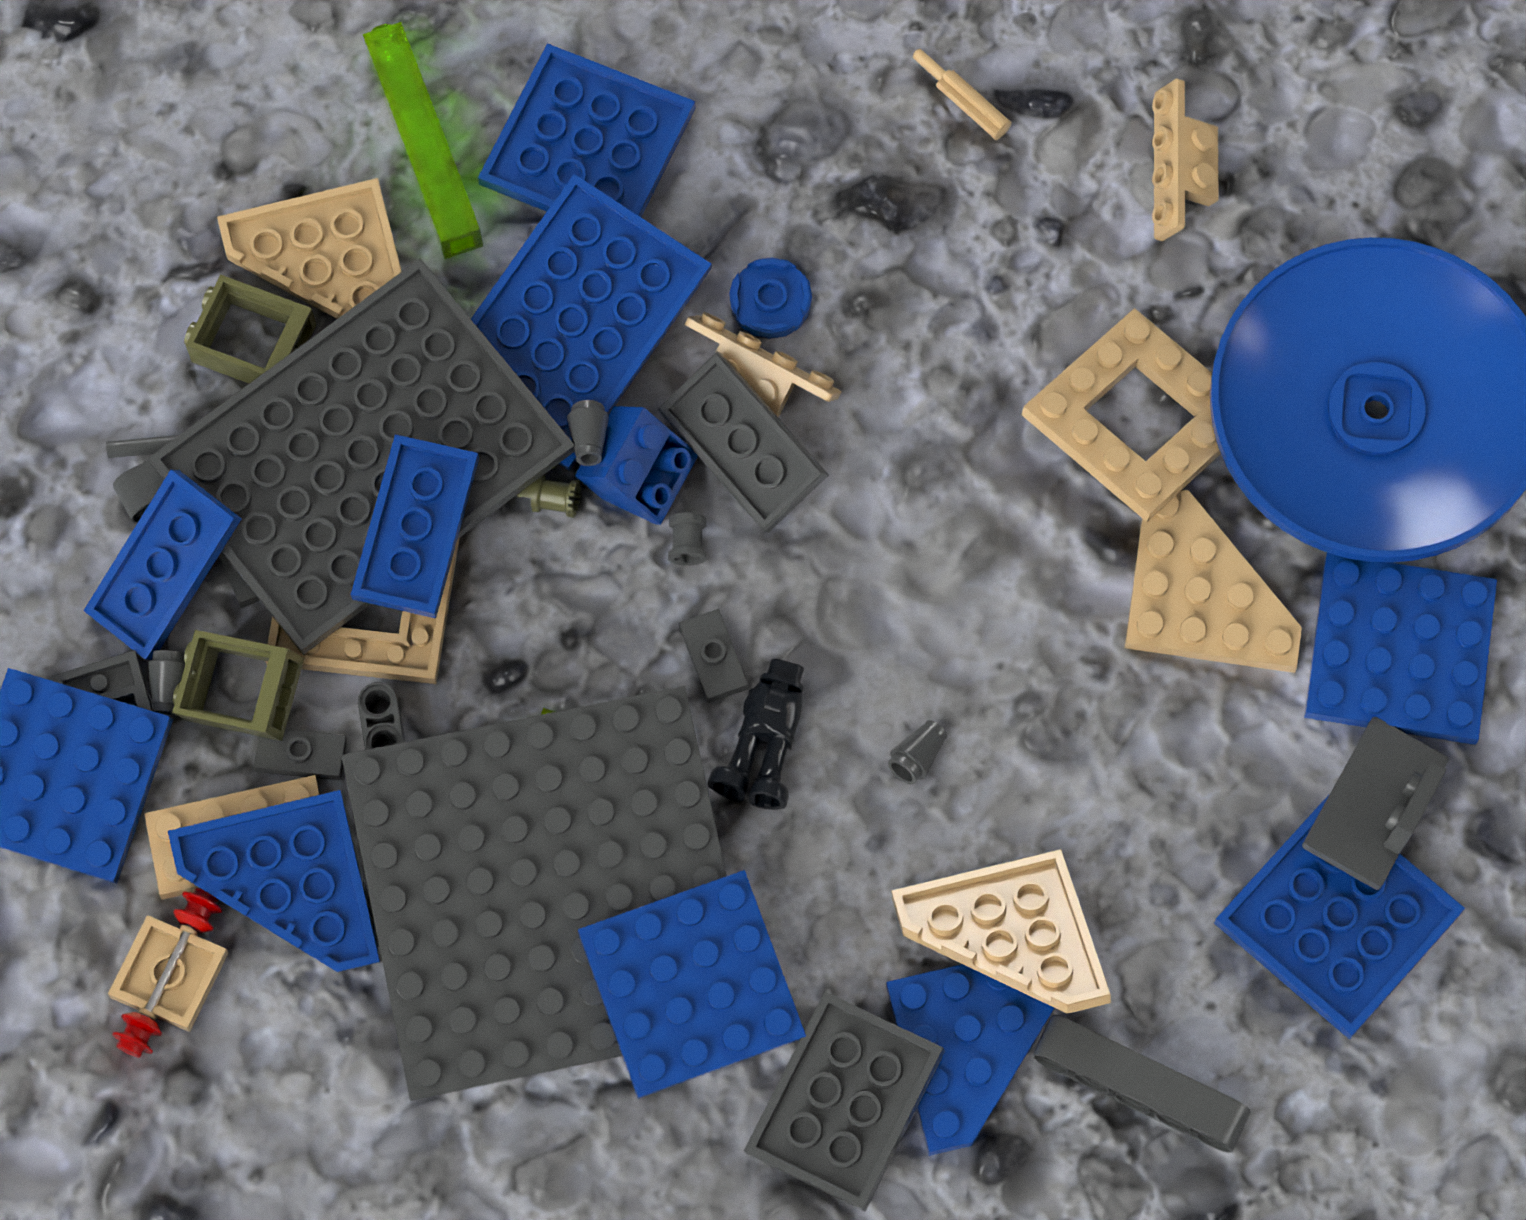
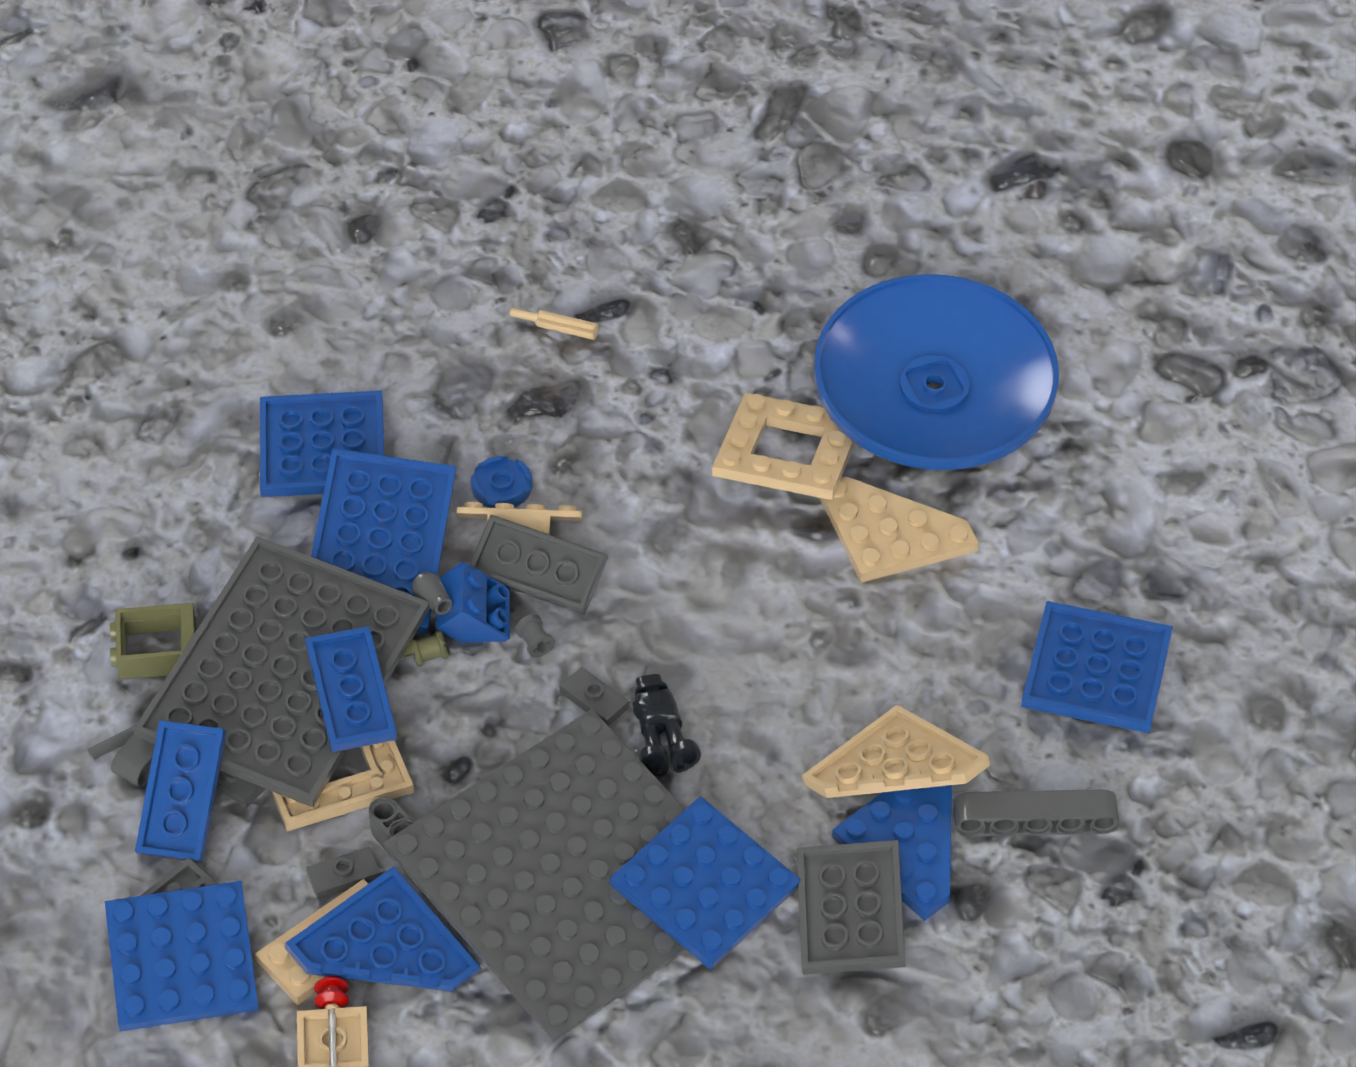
camera: 30 degrees left, 20 degrees down
dark grey cone [148,650,185,715] -> none
olive window [172,630,304,741] -> none
tan plate [217,178,402,319] -> none
clear neon green brick [363,22,483,260] -> none
dark grey cone [888,720,947,784] -> none
tan bracket [1152,78,1218,241] -> none
dark grey bracket [1302,717,1449,890] -> none
blue plate [1304,553,1497,745] -> none

